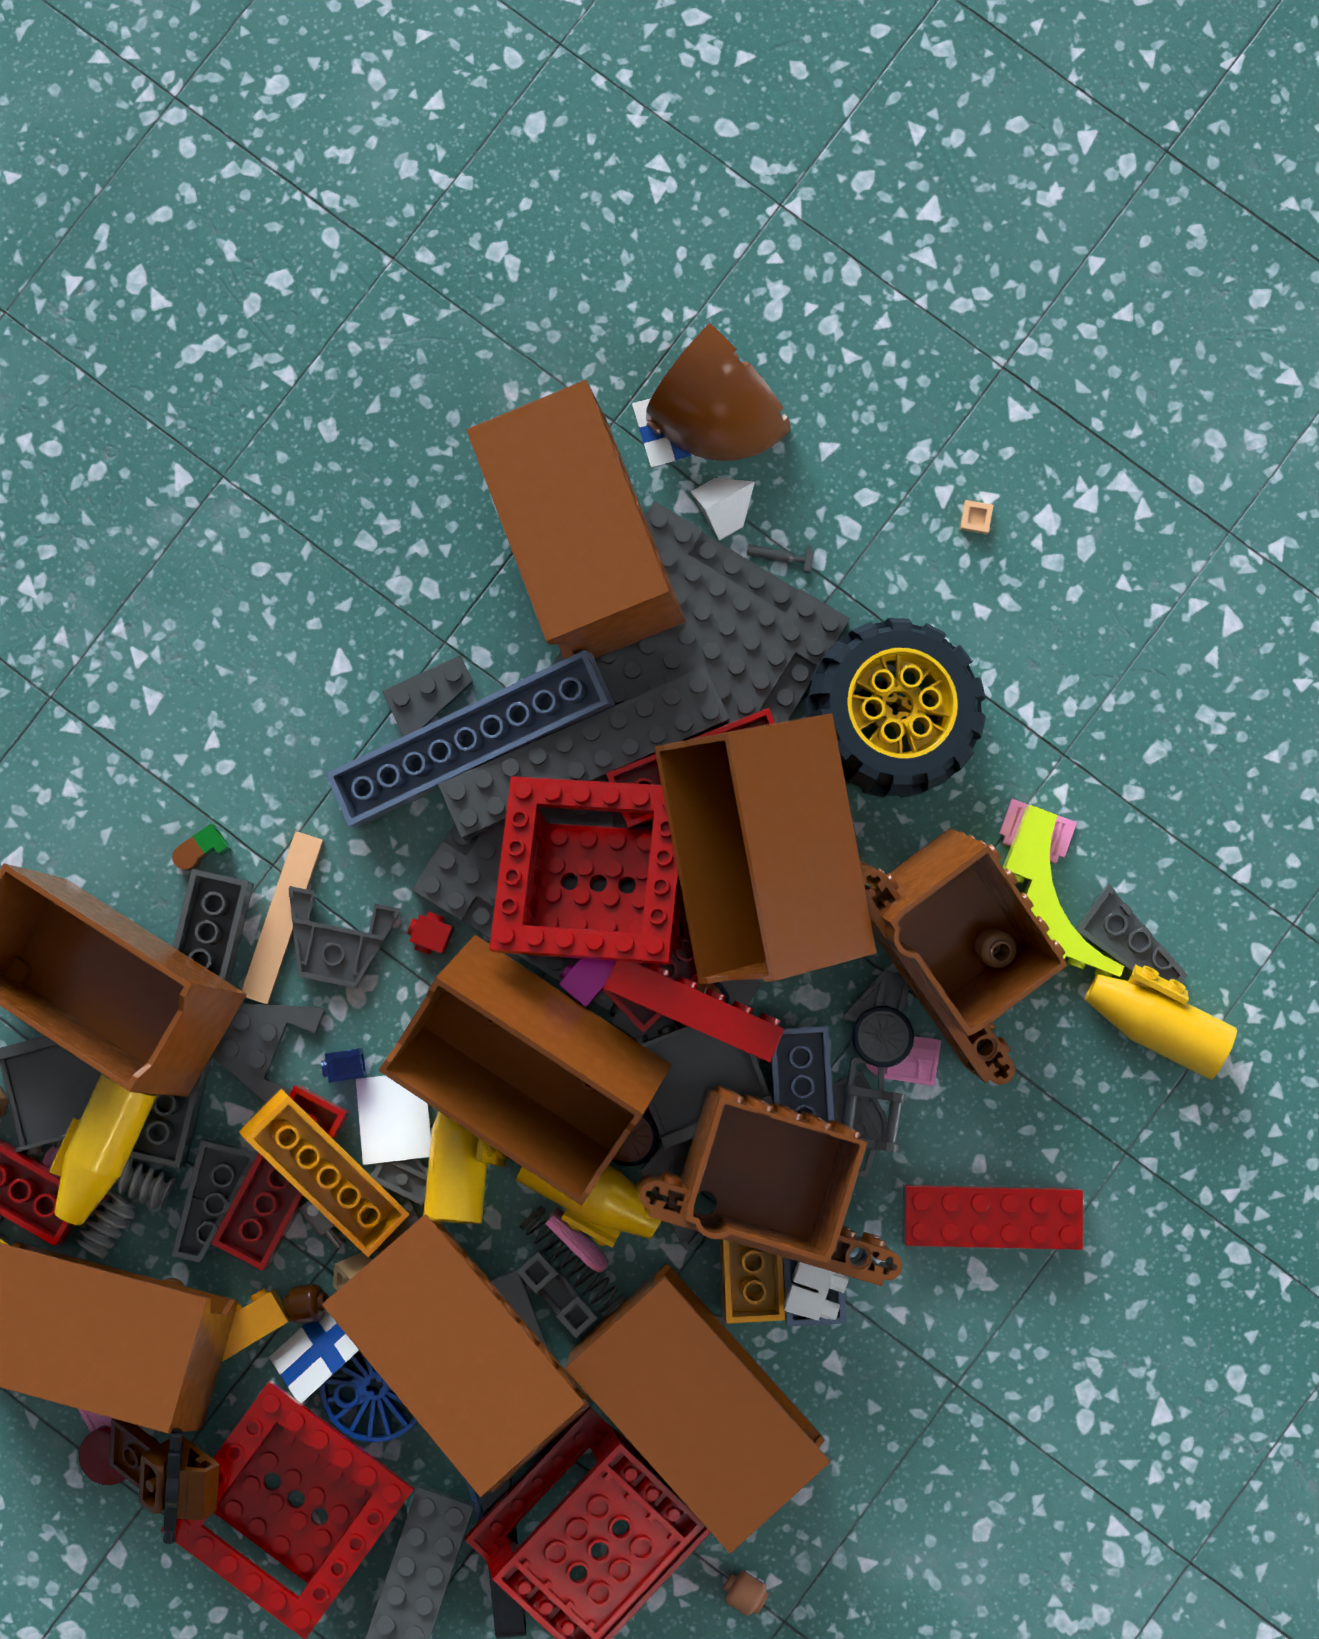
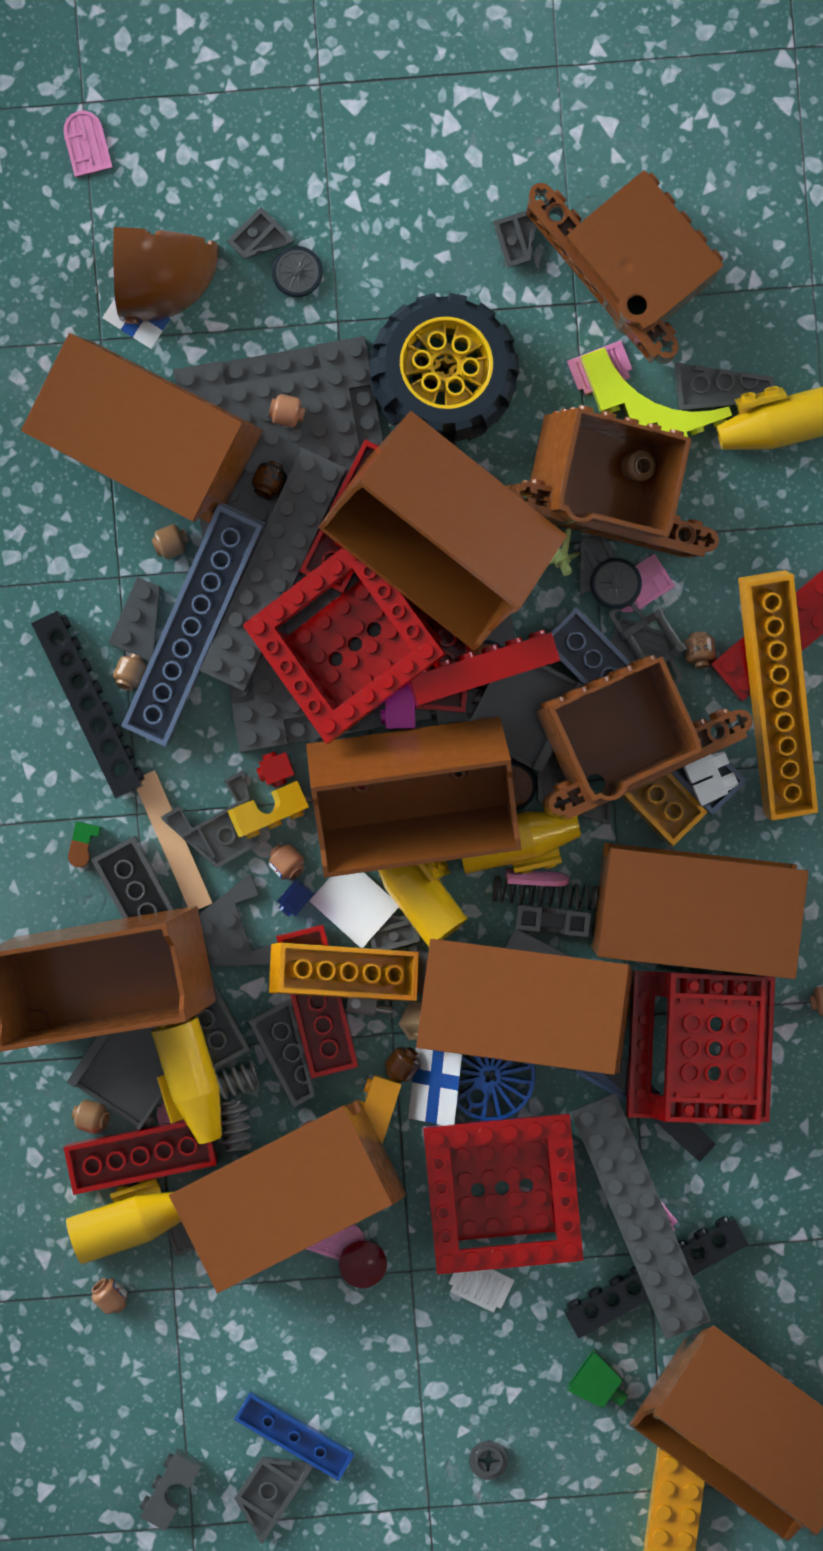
camera: 45 degrees left, 5 degrees up
reddish brown piece [109,1418,220,1544] -> none
white slope [690,478,755,541] -> none
dark grey piece [747,544,814,574] -> none
light nougat tile [959,500,993,535] -> none
none -> black brick [31,611,145,799]
none -> bright pink window [64,111,113,177]
none -> medium nougat head [113,654,147,692]
none -> medium nougat head [152,524,189,560]
none -> dark grey wing [227,207,294,260]
none -> yellow arch [227,781,309,839]
none -> reddish brown head [251,461,287,499]
none -> nougat head [268,394,306,429]
none -> nougat head [269,844,304,880]
none -> dark grey wheel [272,246,323,297]
none -> white window [449,1269,514,1313]
none -> dark grey wing [493,211,536,269]
none -> dark orange piece [526,170,724,364]
none -> yellowish green plant [549,528,580,576]
none -> medium nougat head [684,632,717,669]
none -> light orange brick [738,570,818,821]

